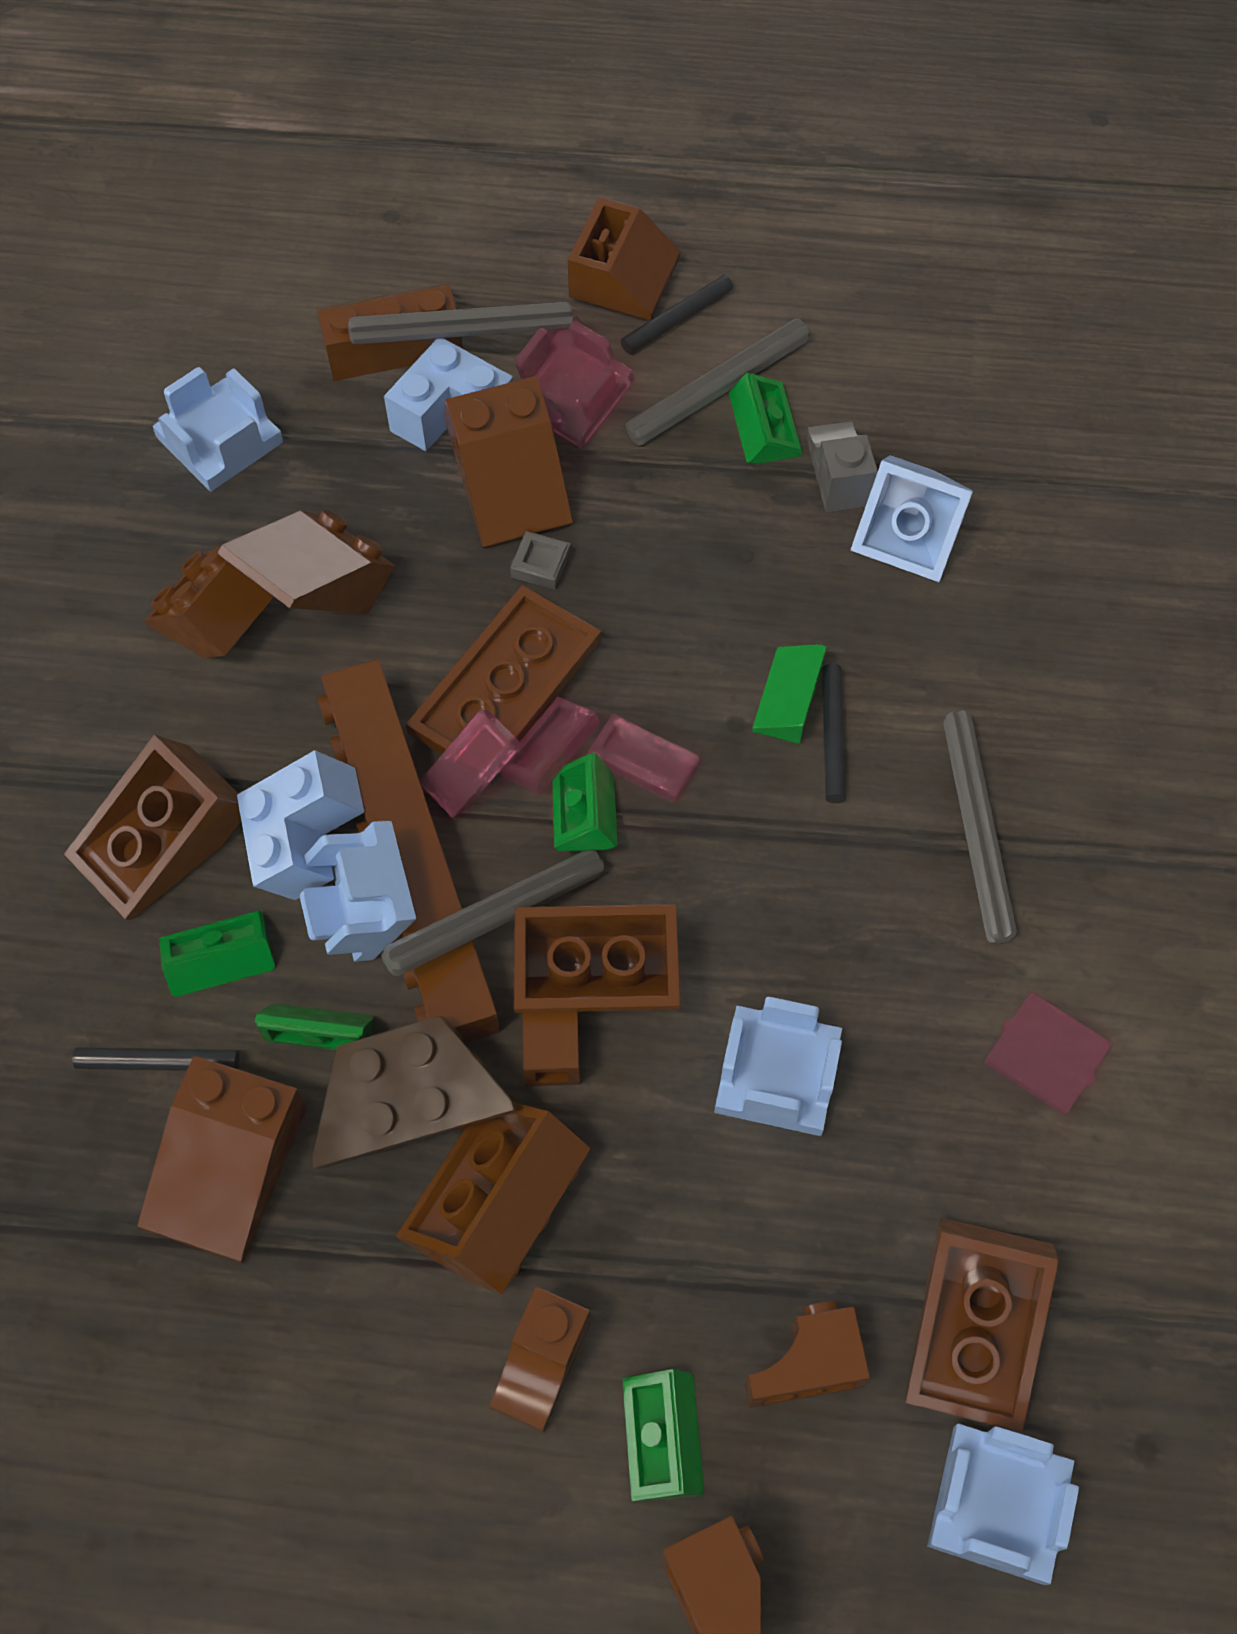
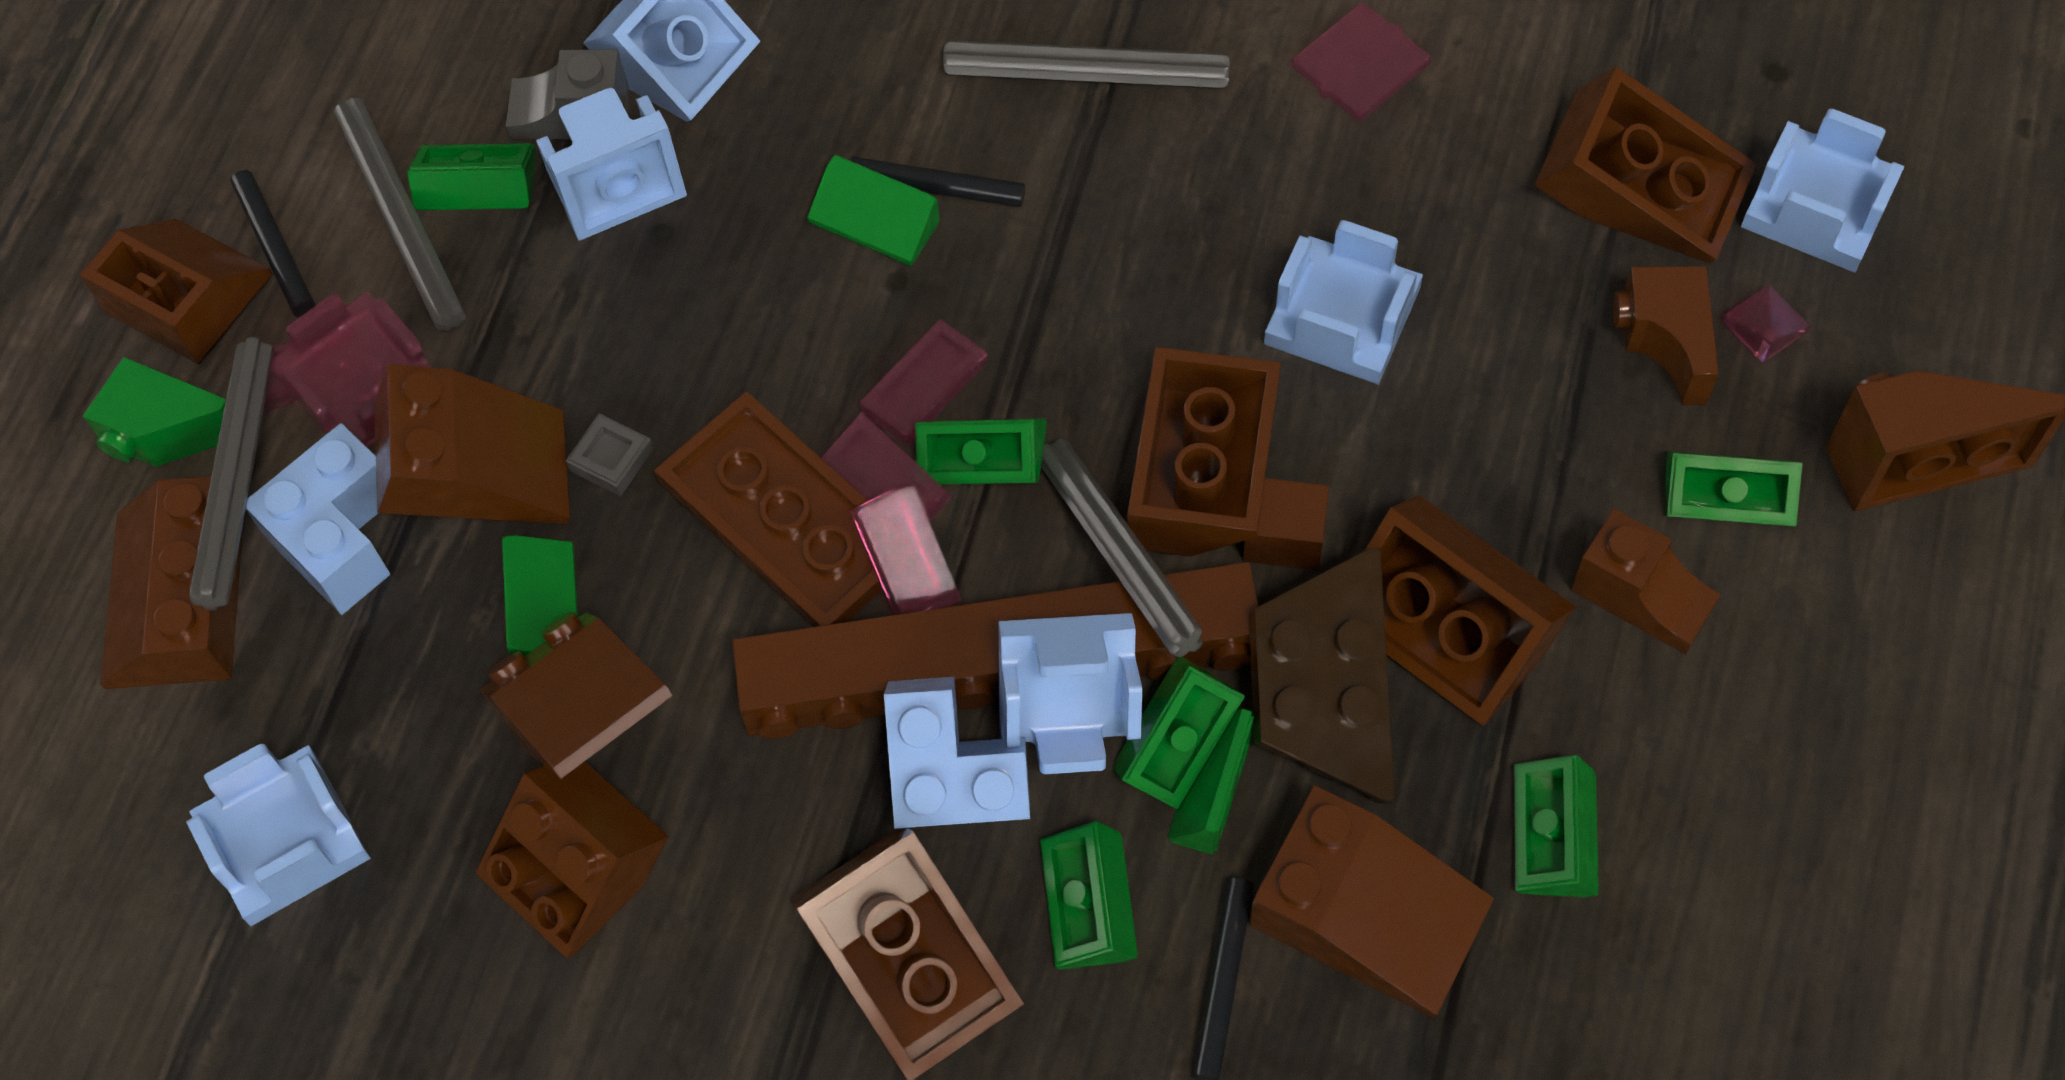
camera: 75 degrees left, 0 degrees up
none -> green slope [83,357,226,467]
none -> green slope [502,535,578,657]
none -> light blue panel [536,88,687,241]
none -> green slope [1113,657,1245,809]
none -> green slope [1514,755,1599,897]
none -> clear pink slope [1721,285,1811,363]

